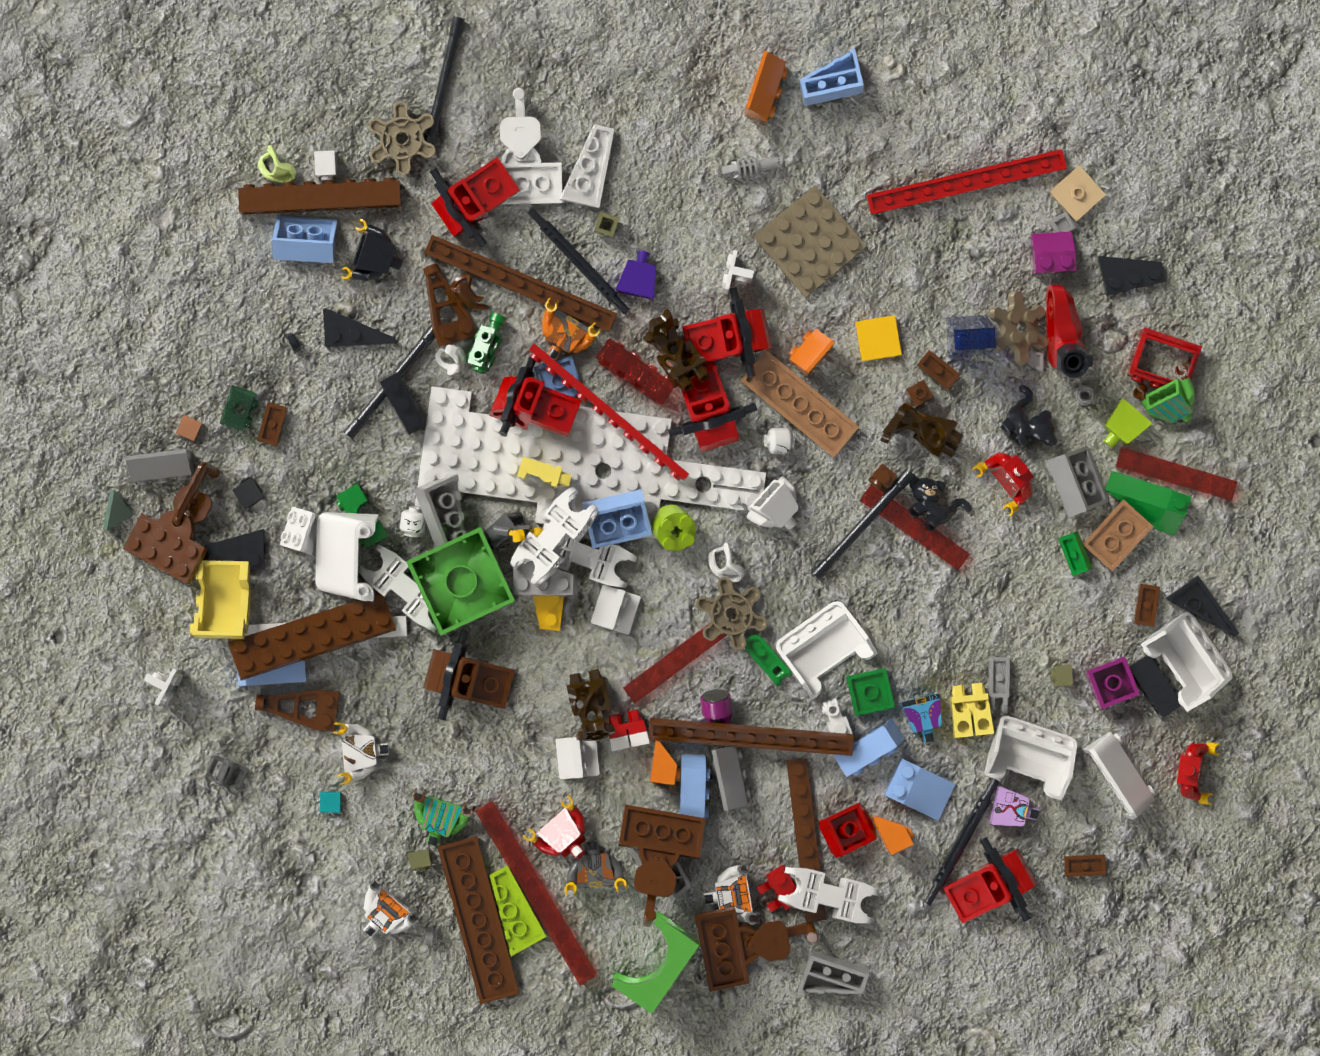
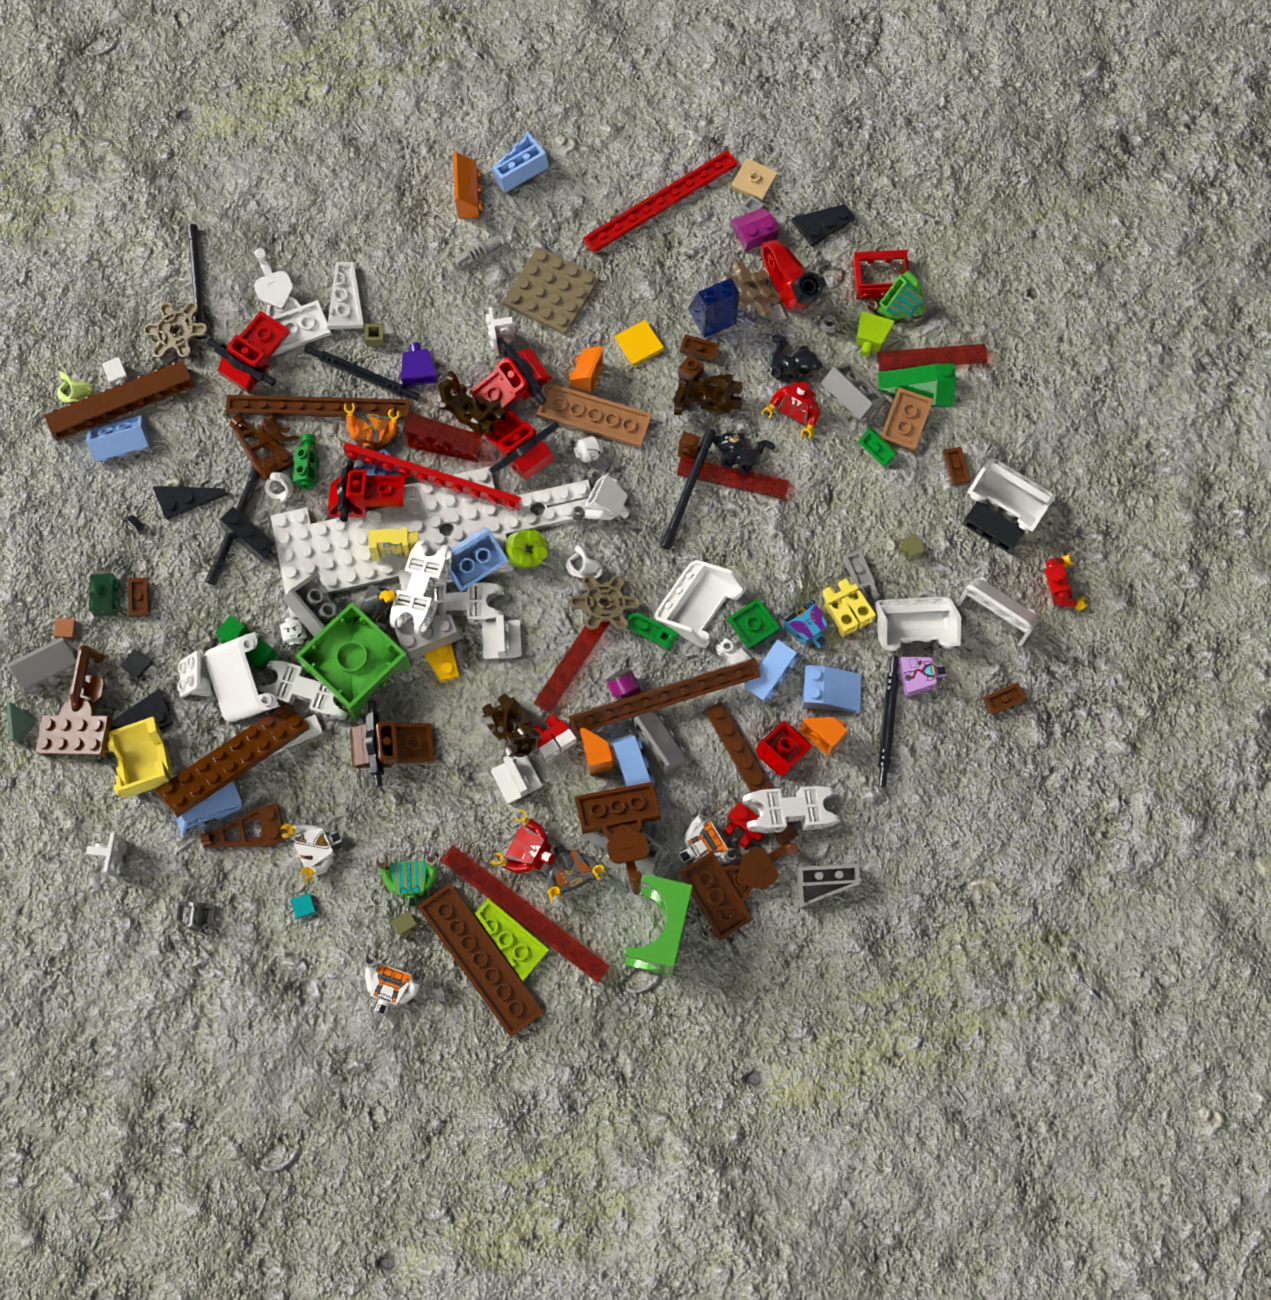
camera: 20 degrees left, 15 degrees down
black torso [341,219,403,281] -> none
red piece [943,837,1037,924] -> none
magenta brick [1084,656,1140,709] -> none
black wing [1166,575,1239,636] -> none

